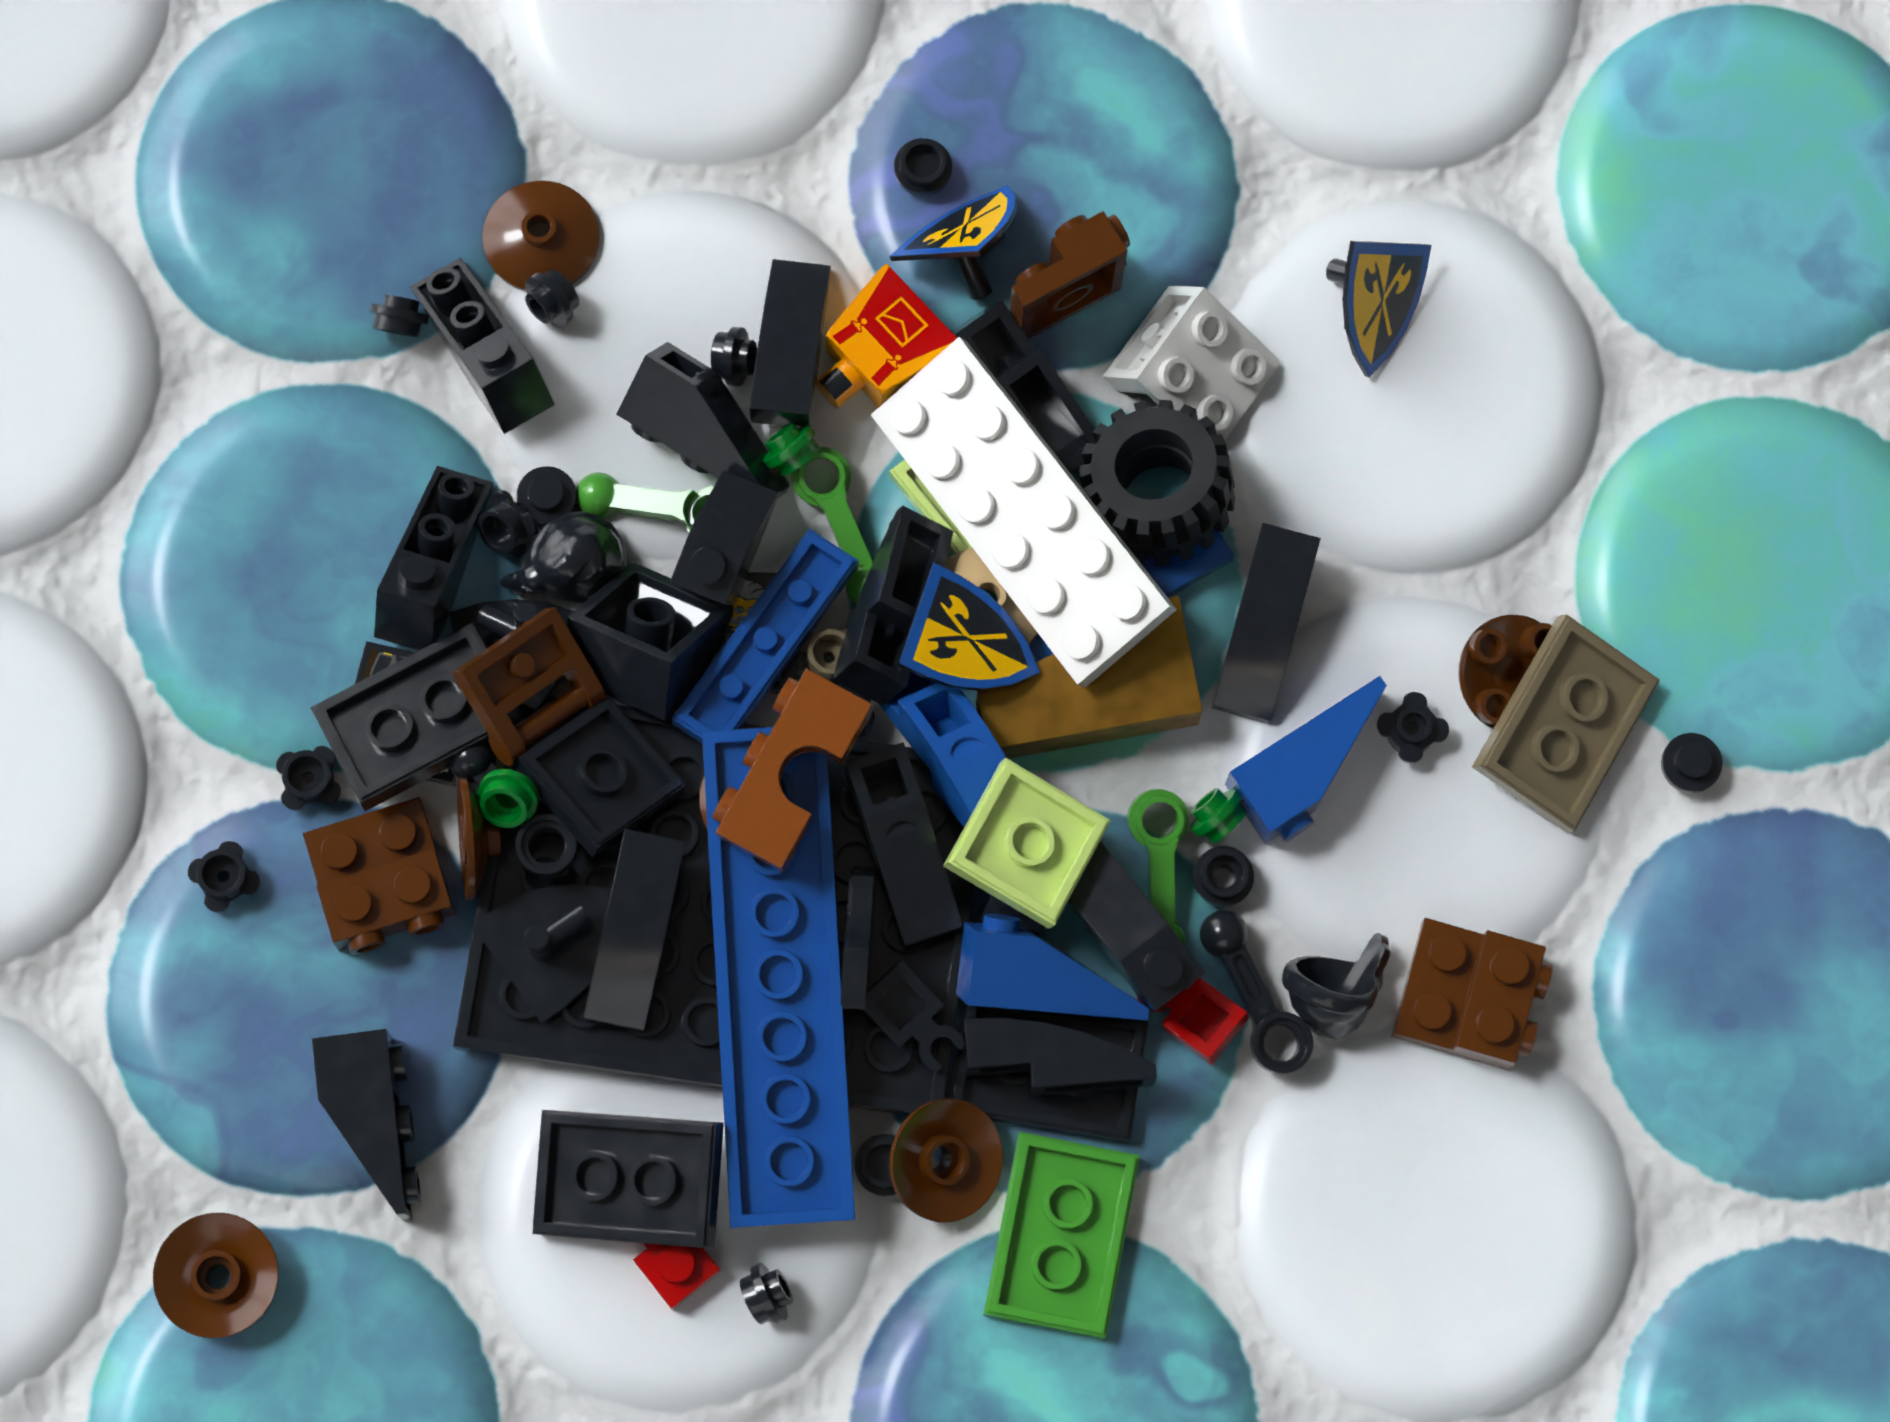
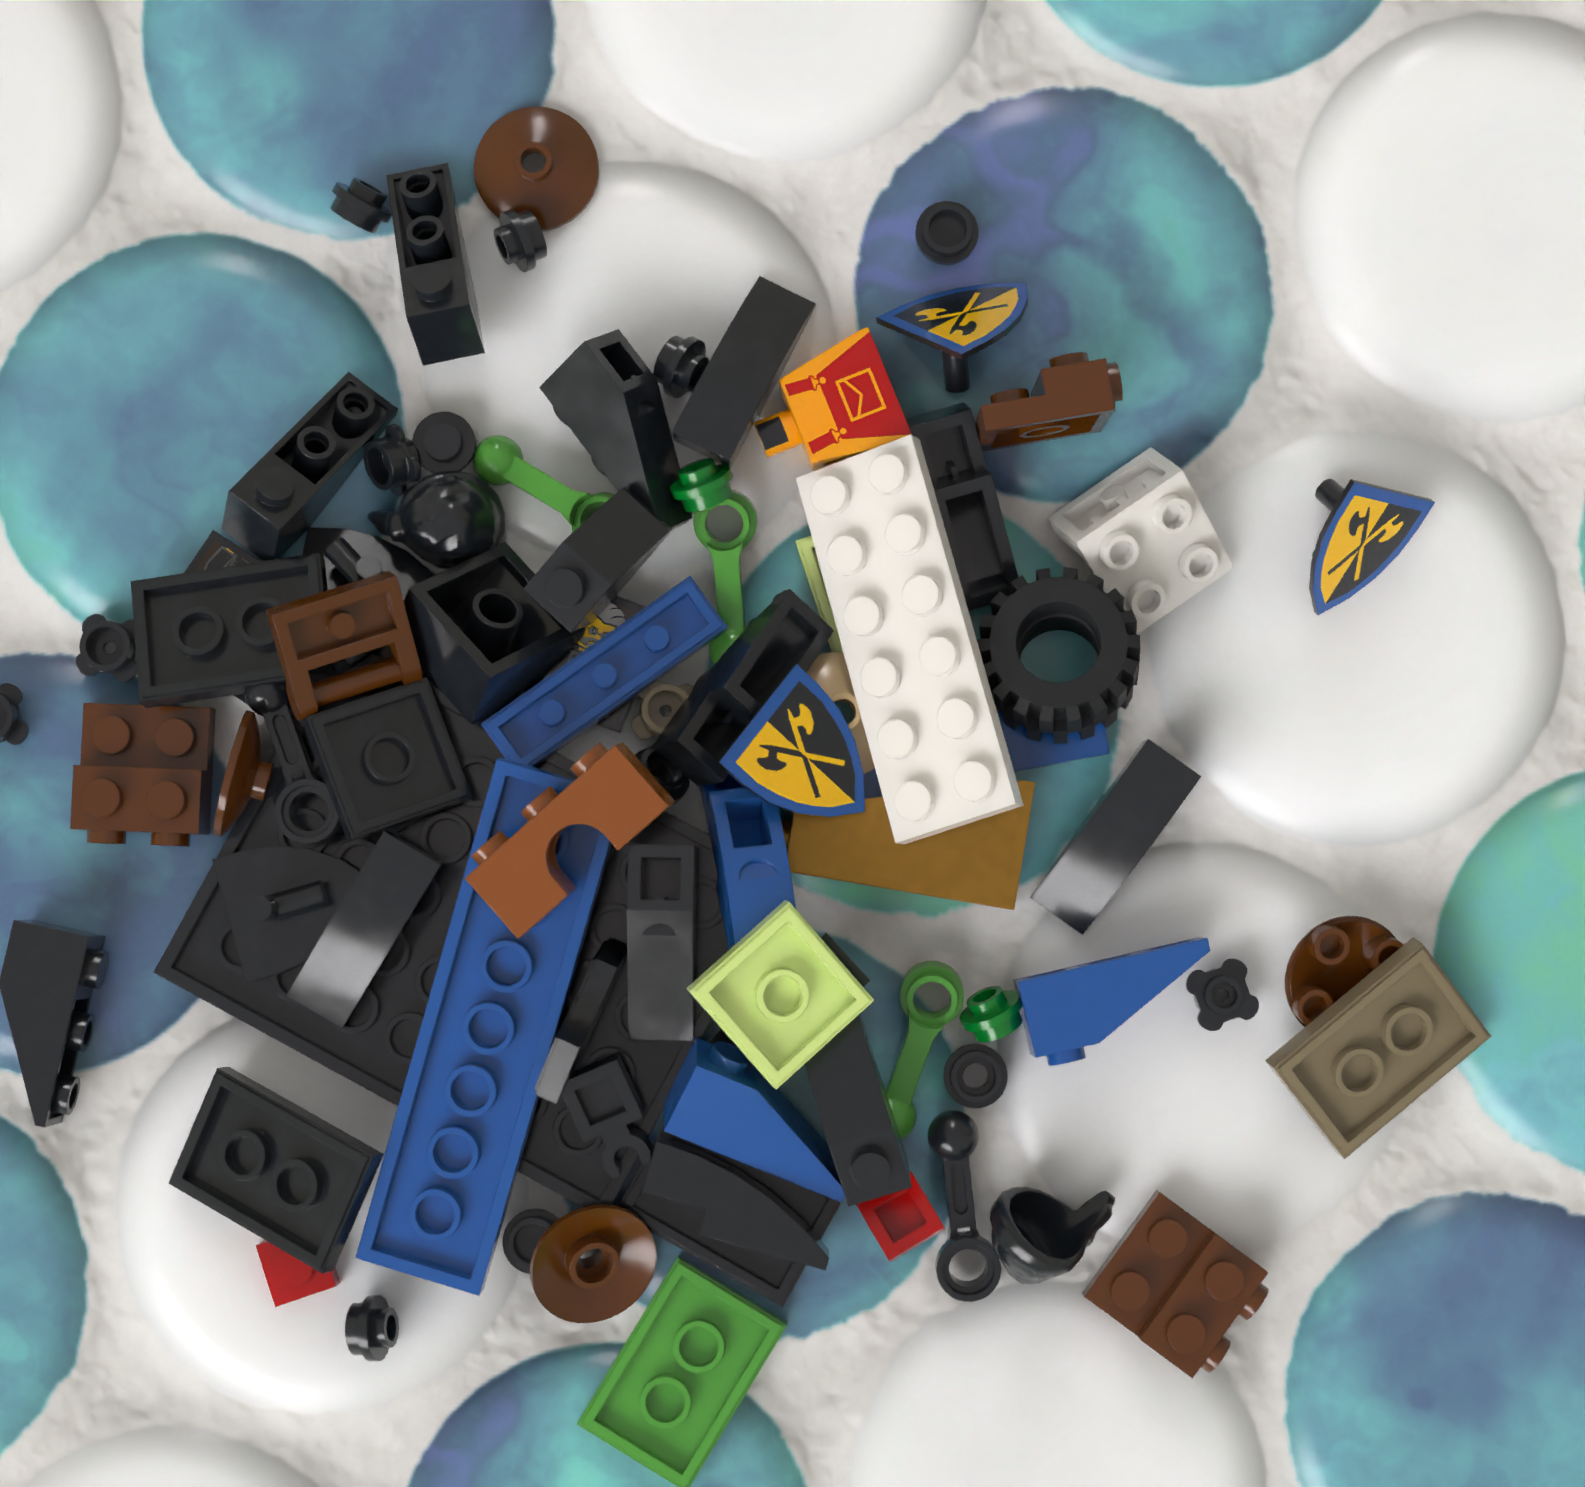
camera: 30 degrees right, 10 degrees up
green plate [477,769,539,828] -> none
black plate [1661,733,1722,793] -> none

